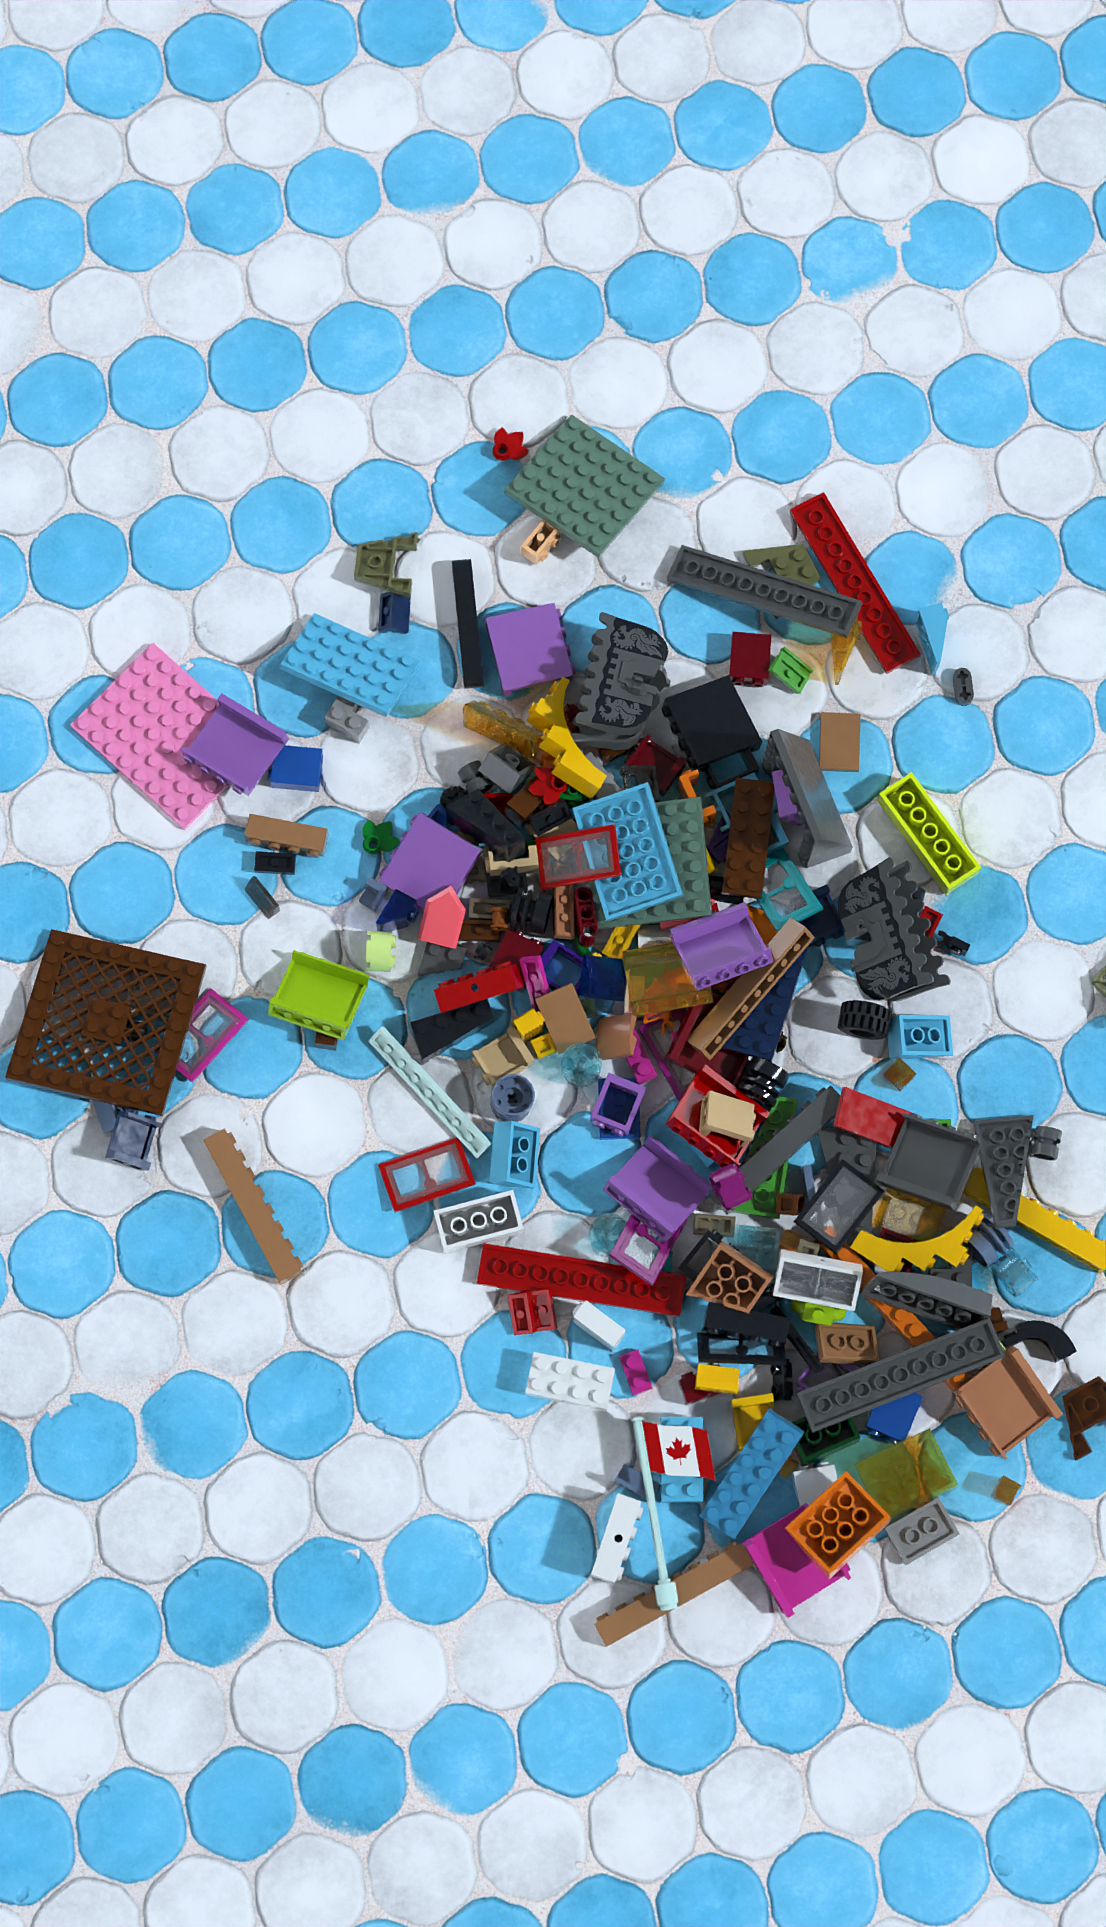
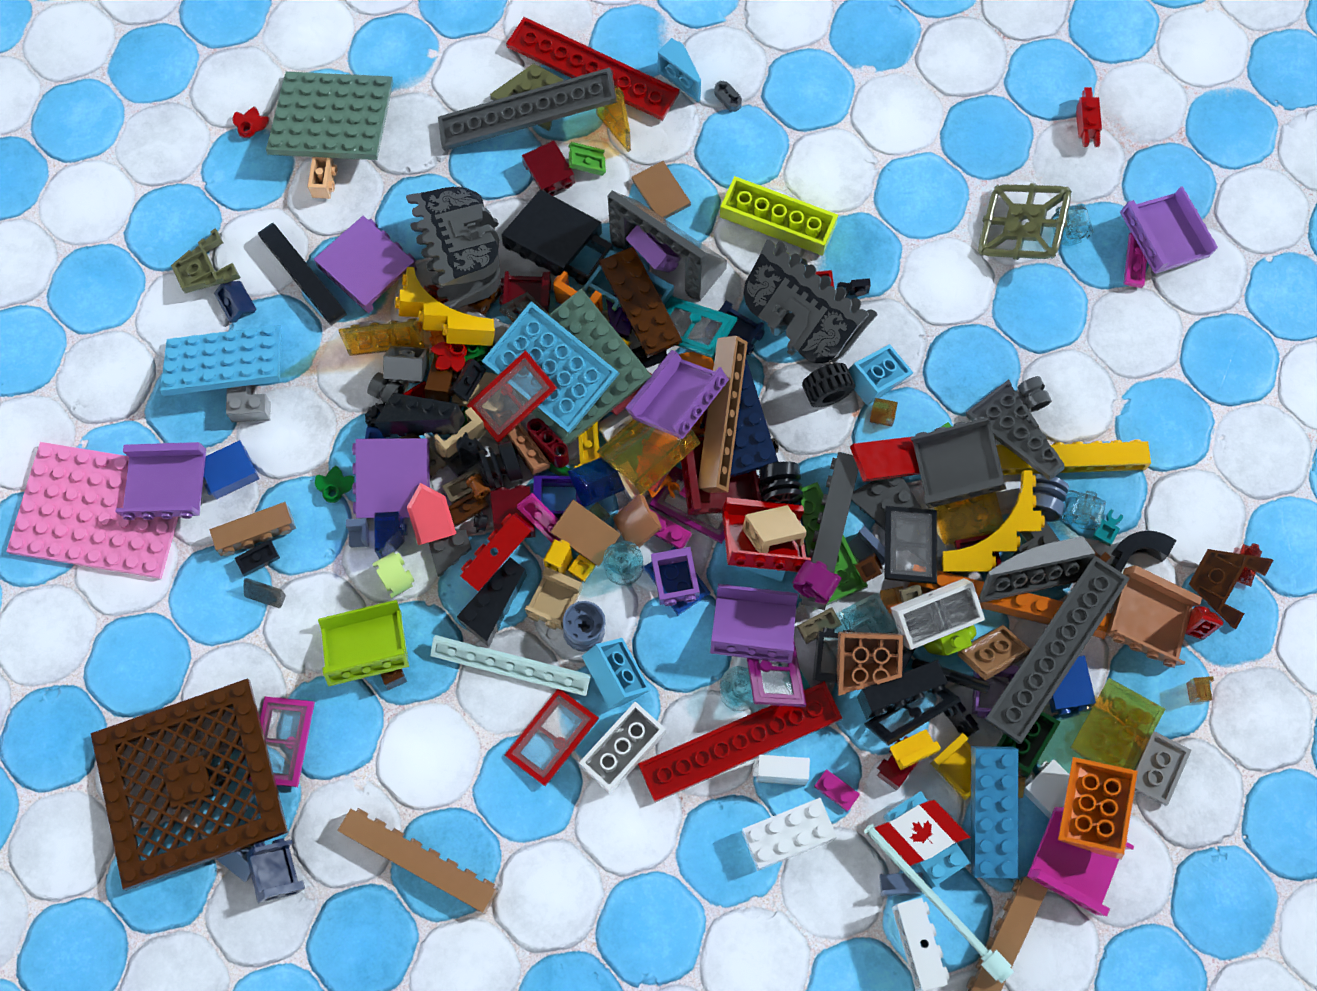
camera: 30 degrees left, 5 degrees down
red slope [507,1288,558,1335] -> none
none -> teal plate [1092,509,1123,547]
none -> red slope [1185,606,1223,640]

